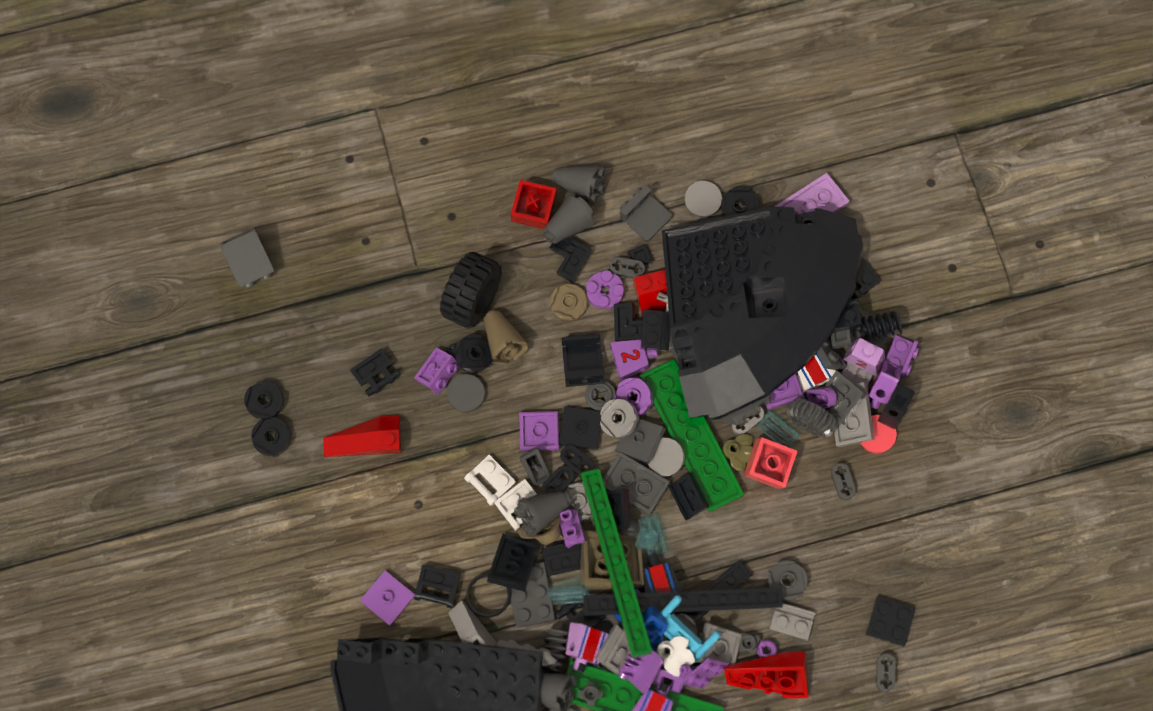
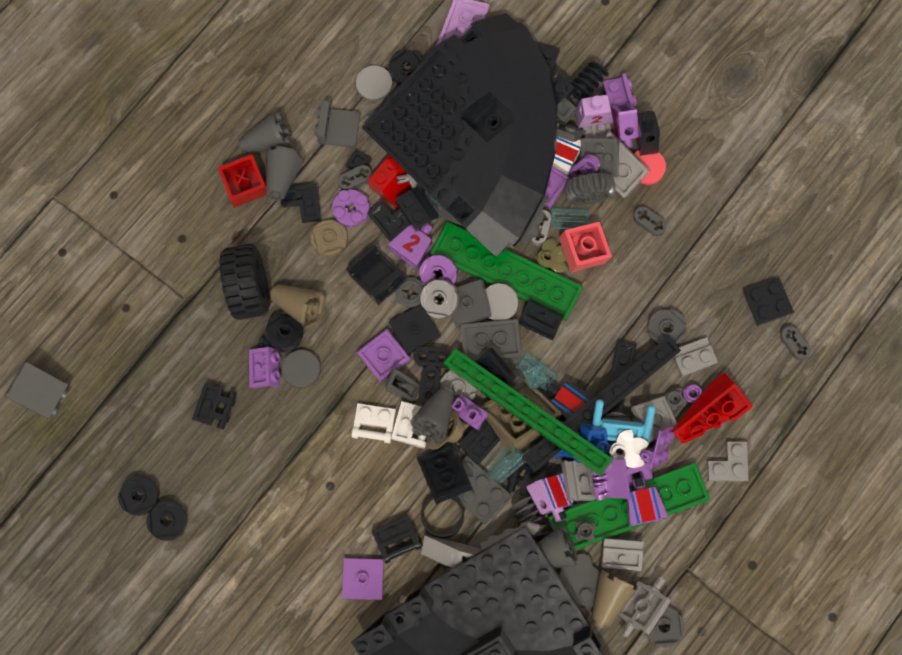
camera: 35 degrees left, 0 degrees up
red wedge [323,415,401,457] -> none

